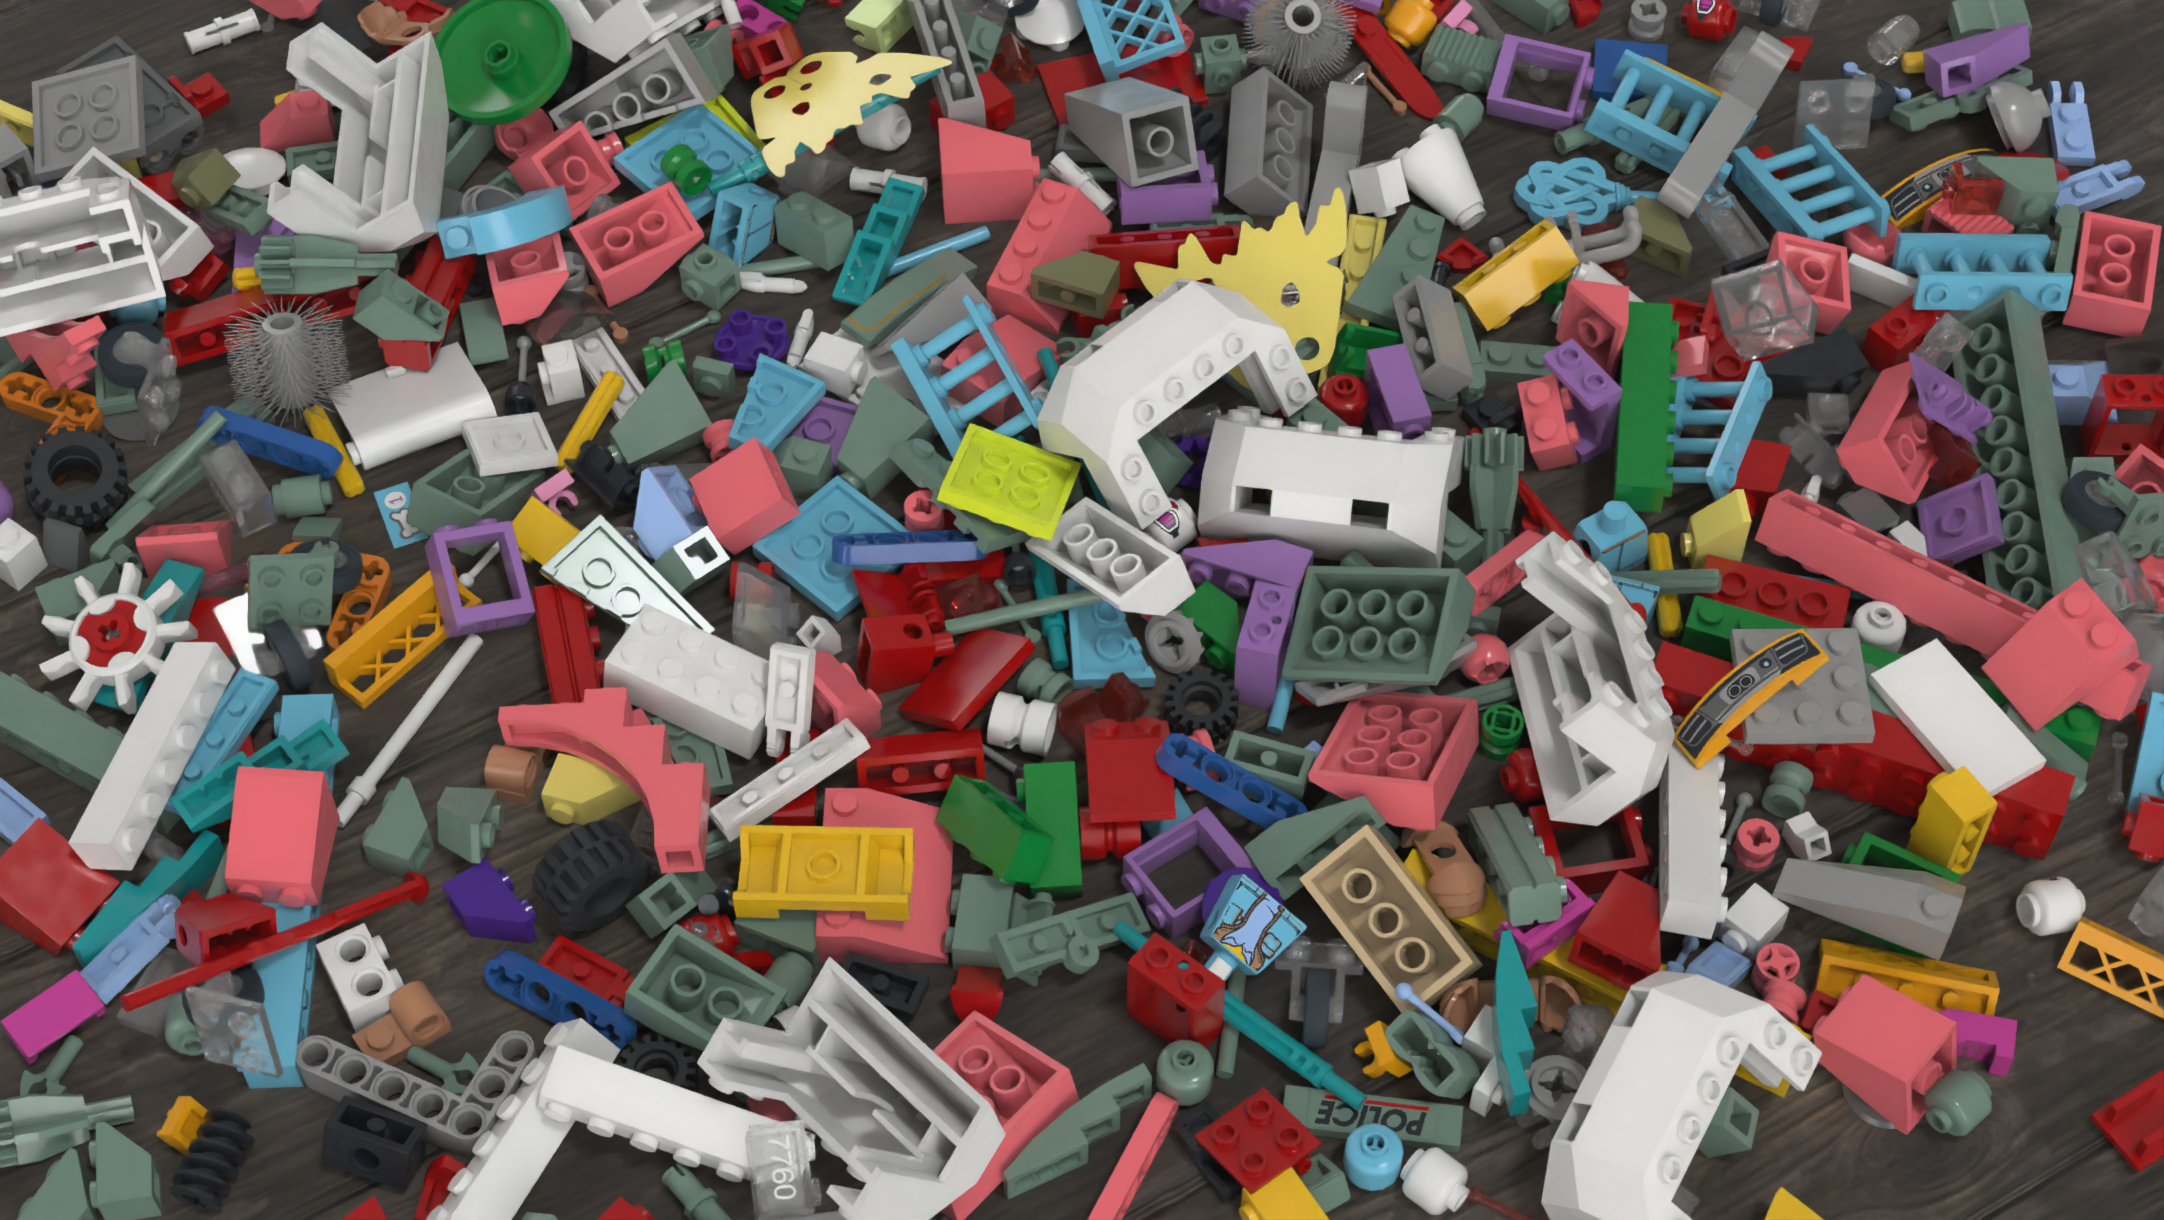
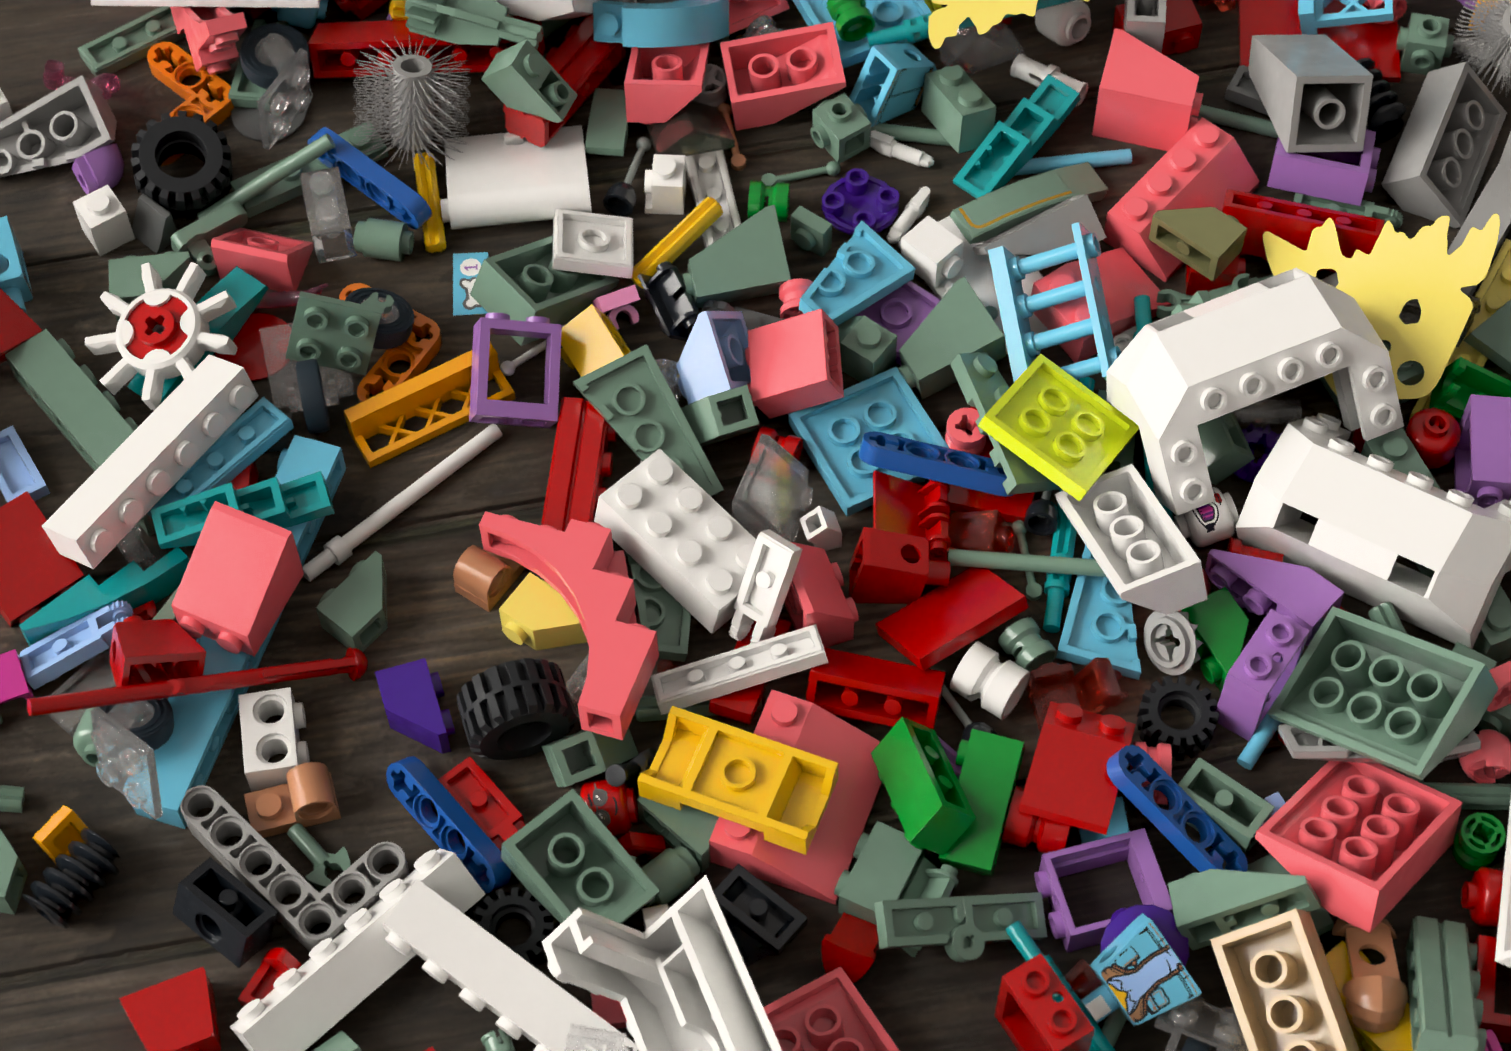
camera: 20 degrees right, 5 degrees up
sand green slope [292,517,343,542] -> none
sand green slope [437,787,504,864] -> none
white pin [1048,152,1117,216] -> none

